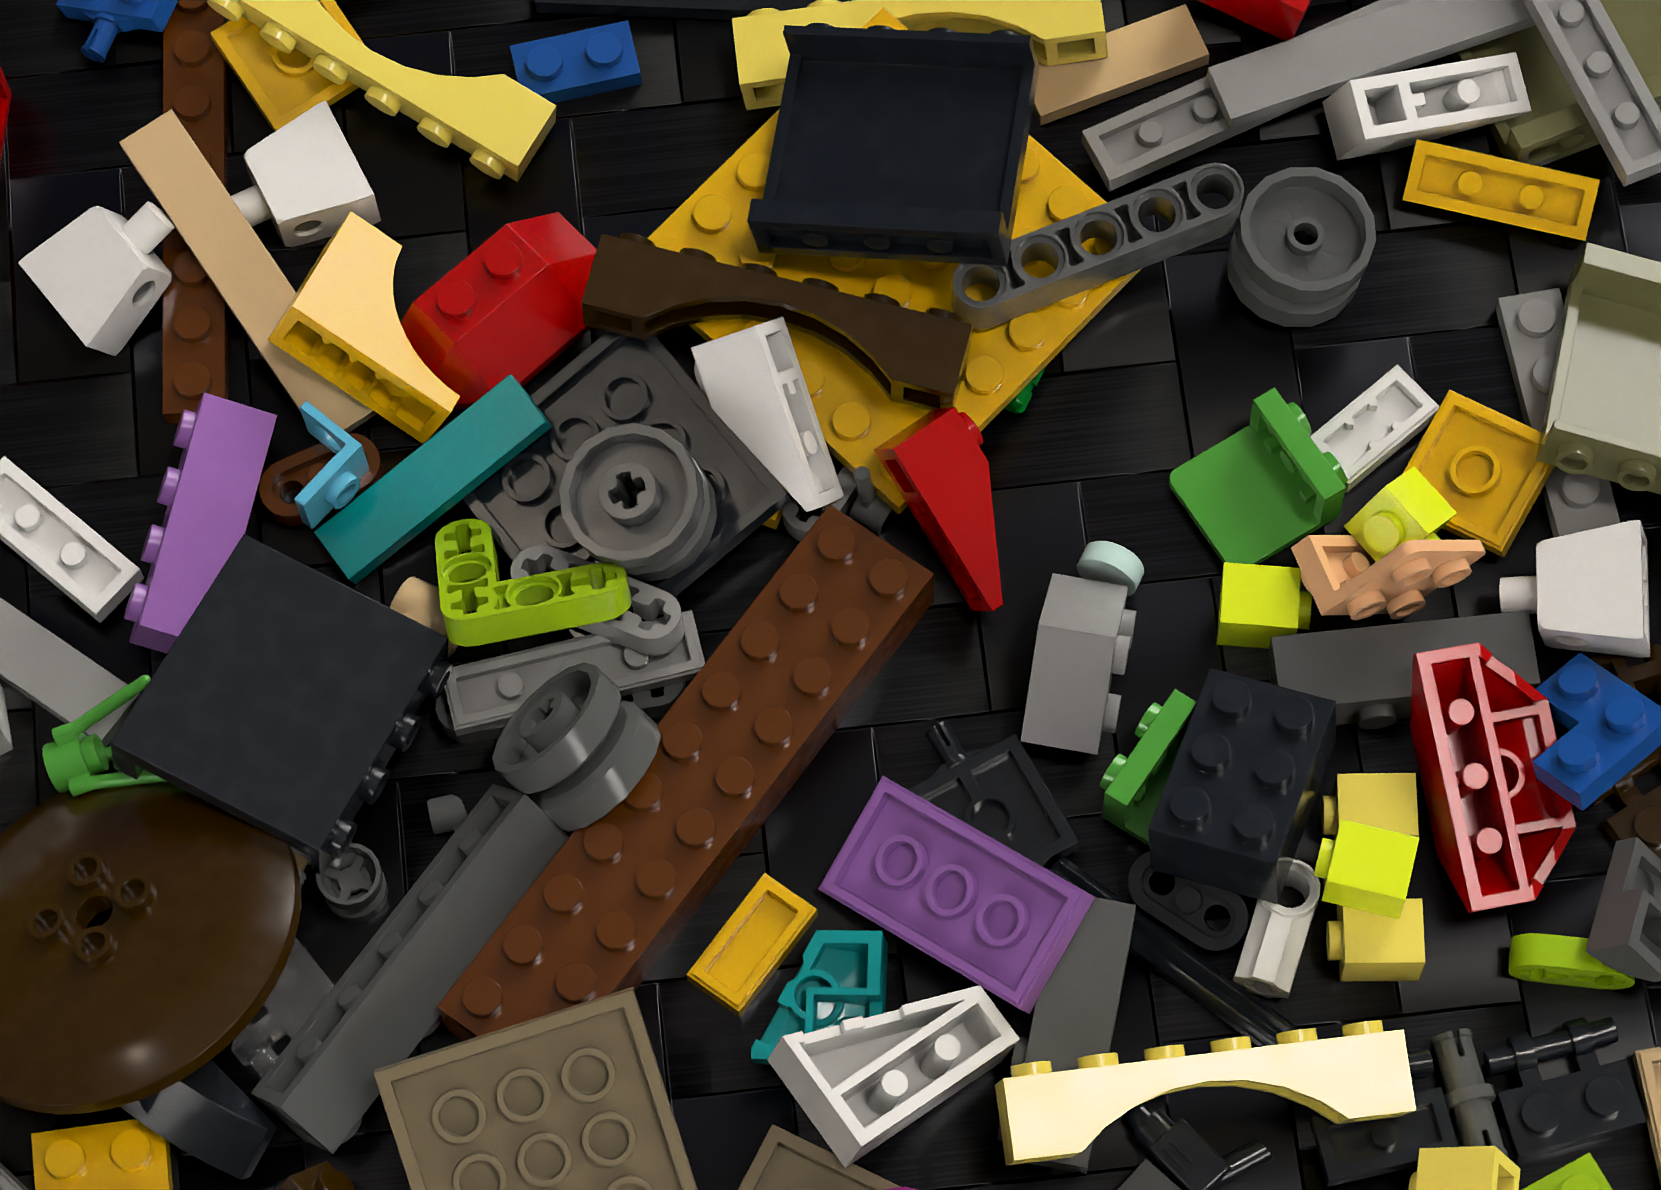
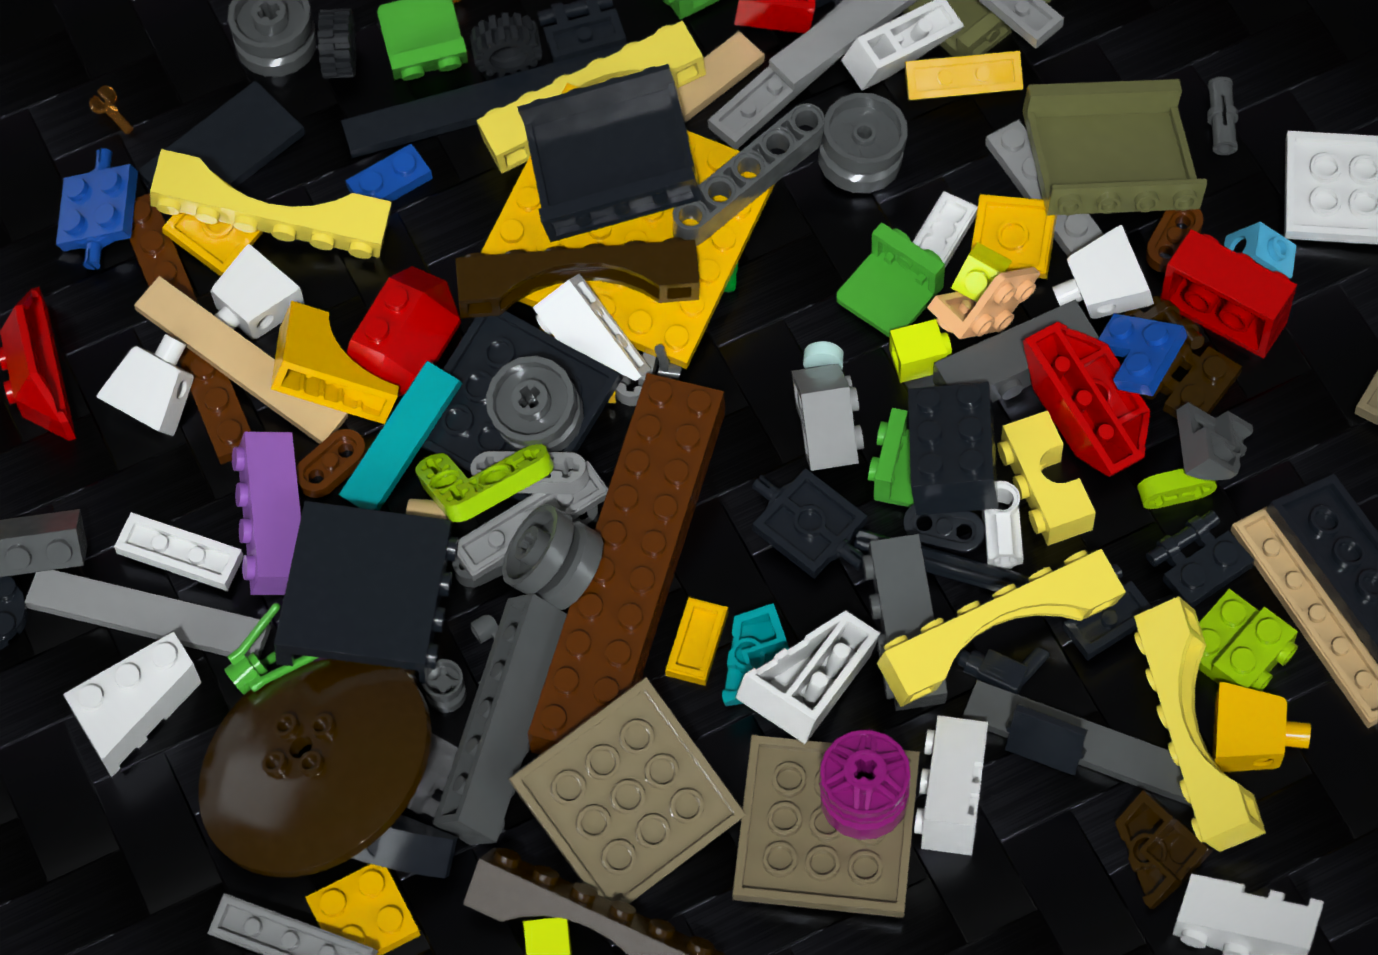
camera: 20 degrees left, 5 degrees down
medium azure bracket [294,401,370,529] -> none
medium lavender tile [819,776,1095,1014] -> none
red slope [874,407,1003,612] -> none
neon yellow brick [1314,819,1419,919] -> none
dark grey pin [1430,1028,1509,1157] -> none

